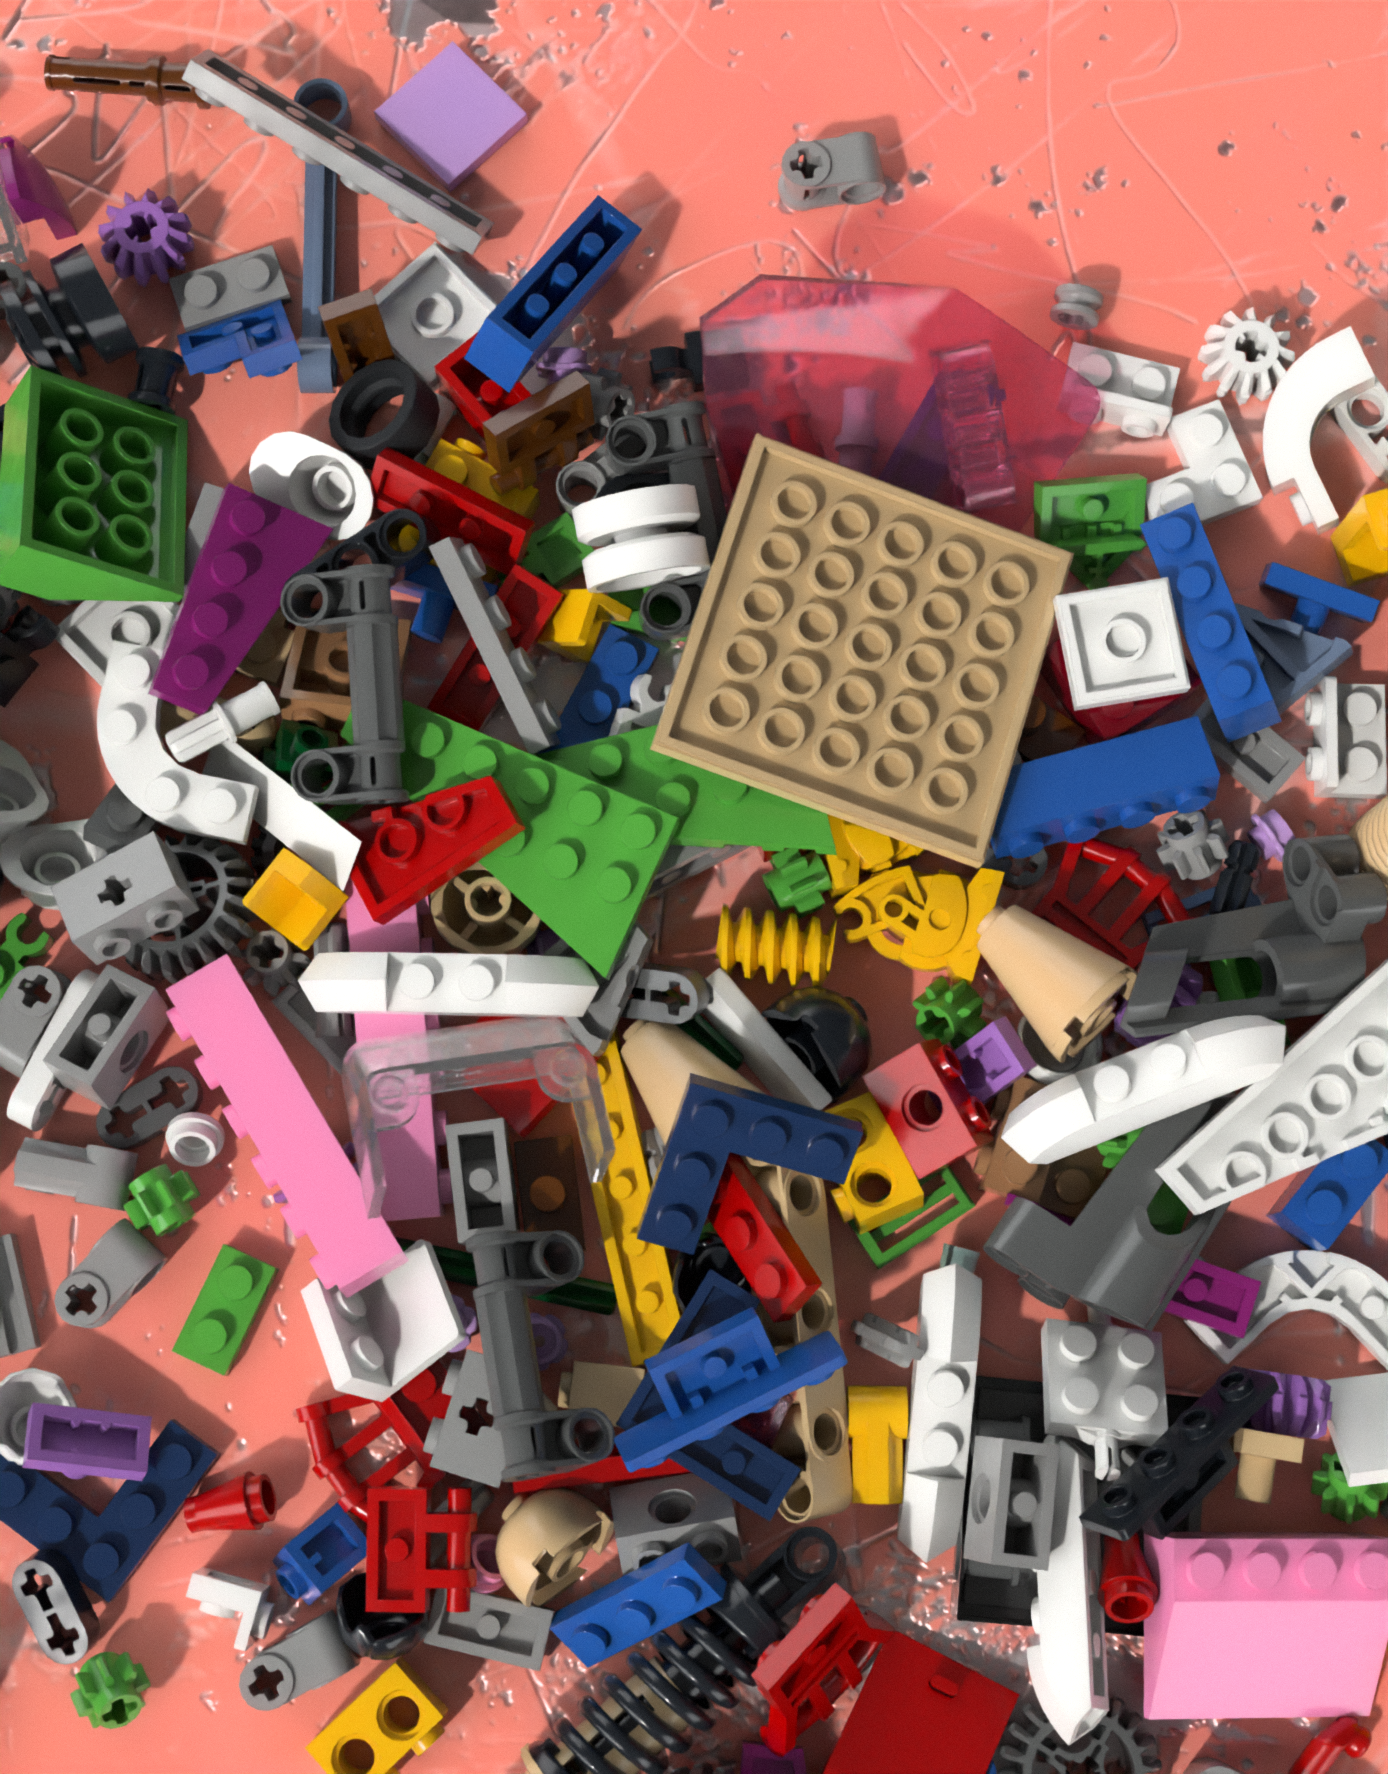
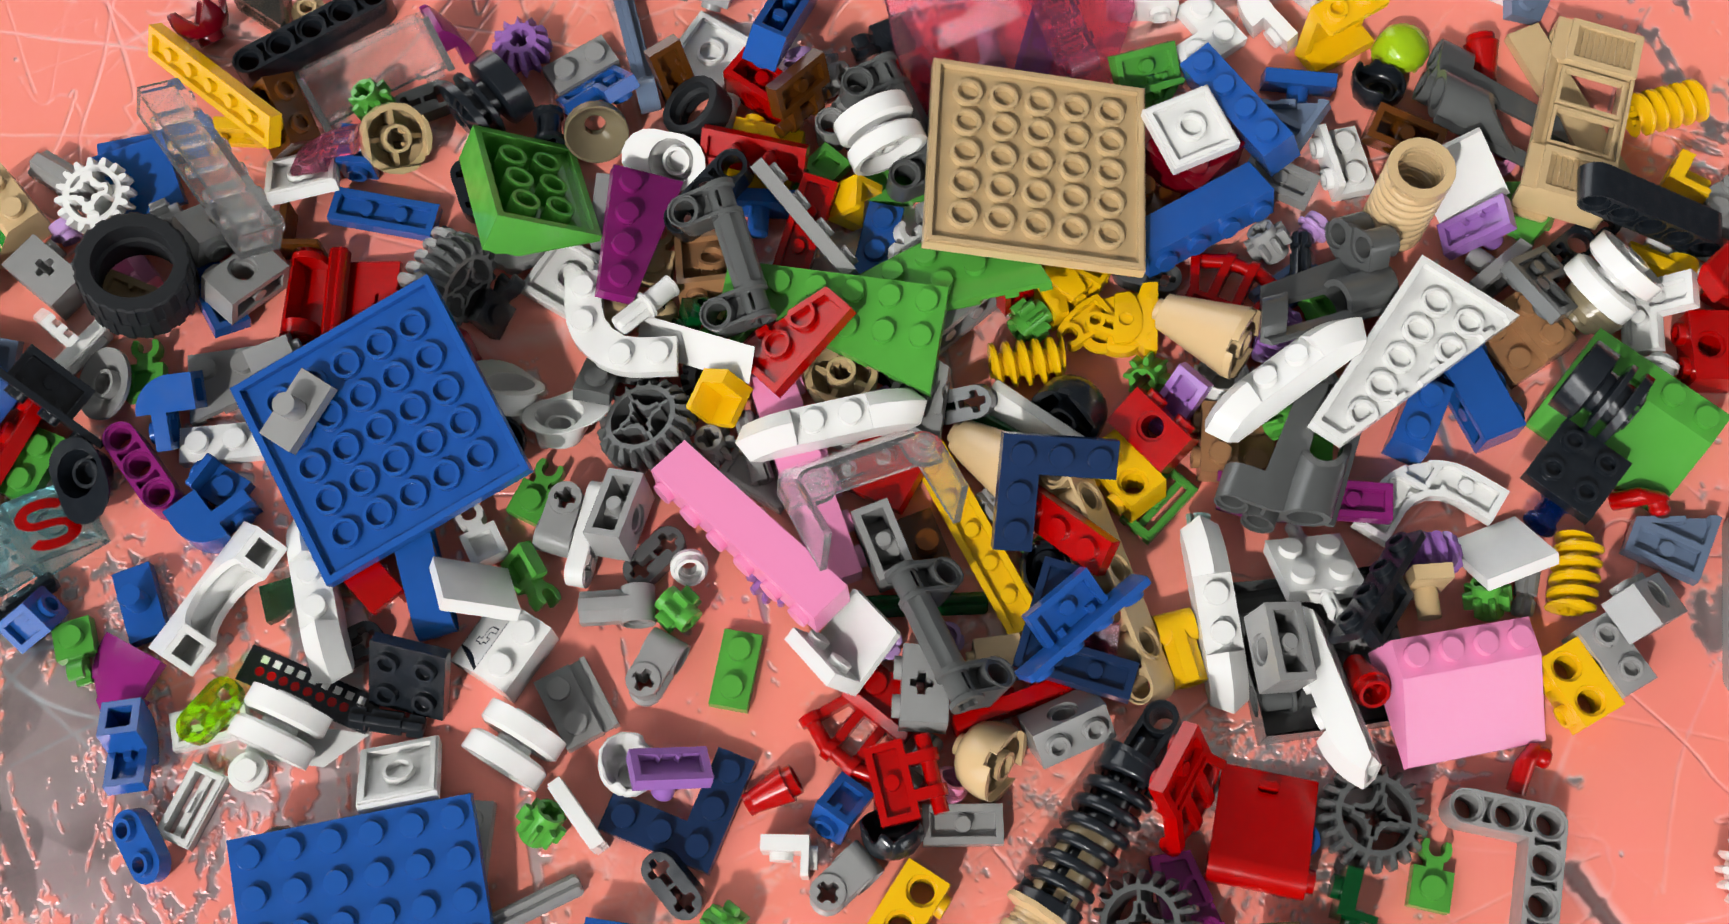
camera: 10 degrees left, 10 degrees down
light grey brick [50,831,200,965] -> none
blue plate [549,1542,727,1668] -> none
light grey axle [850,1313,924,1368] -> none
none -> dark tan piece [563,100,629,163]

